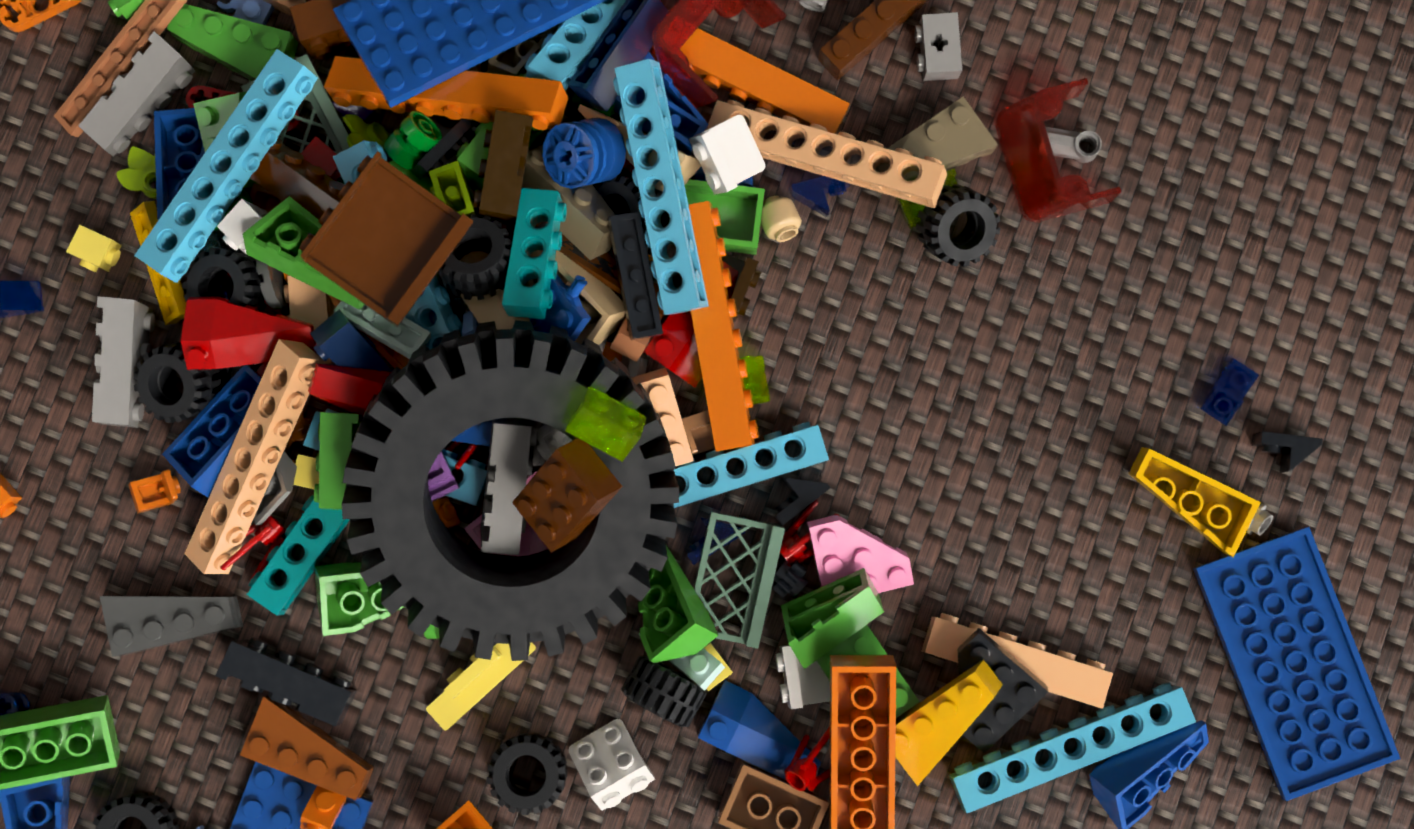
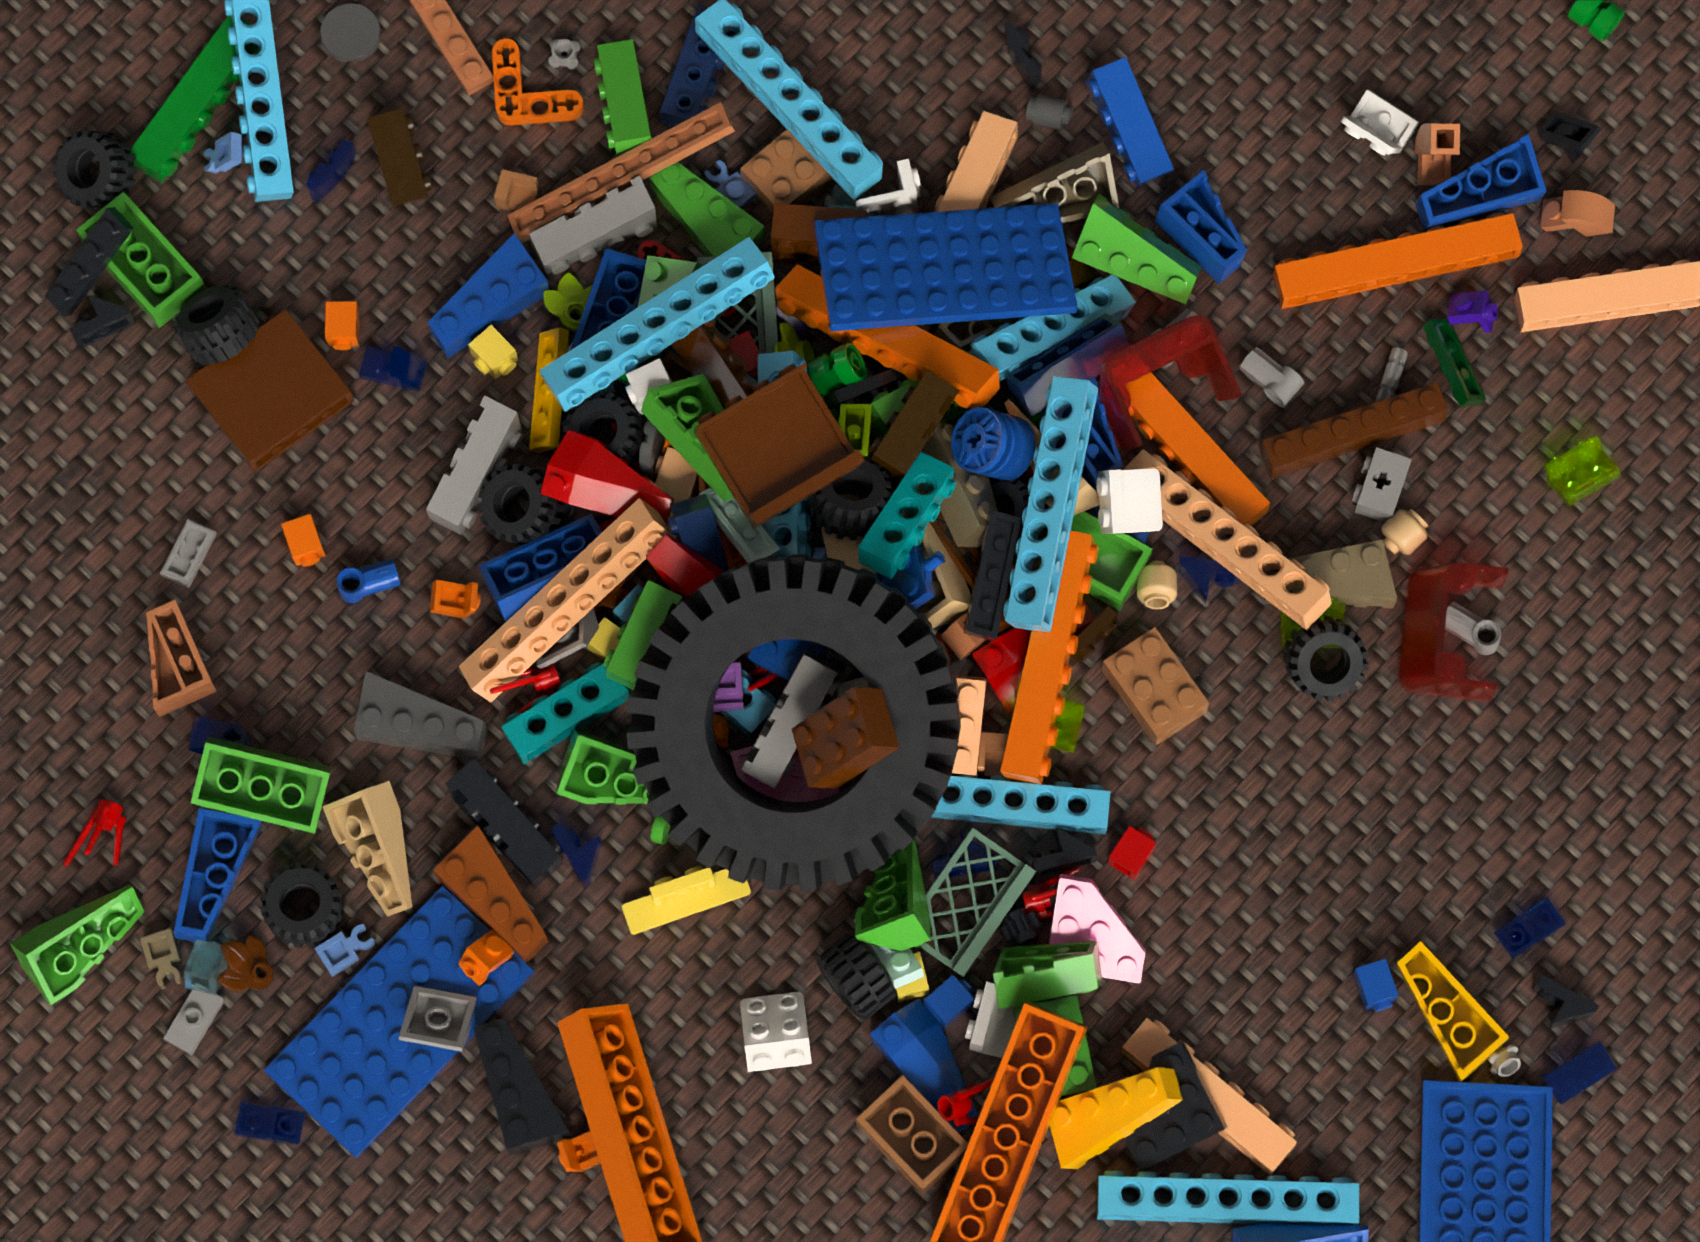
camera: 30 degrees right, 10 degrees down
black tyre [487,733,568,815] -> none
clear neon green bracket [565,387,646,462] -> none
none -> tan wedge [323,781,412,917]
none -> blue piece [337,559,400,603]
none -> blue wedge [427,234,550,358]
none -> medium nougat panel [494,169,540,212]
none -> clear blue slope [551,822,602,888]
none -> blue brick [924,975,975,1029]
none -> medium nougat brick [1102,627,1209,746]
none -> red brick [1108,826,1156,881]
none -> blue brick [1353,959,1398,1012]
none -> tan head [1381,509,1428,555]
none -> clear blue slope [1543,1041,1617,1105]

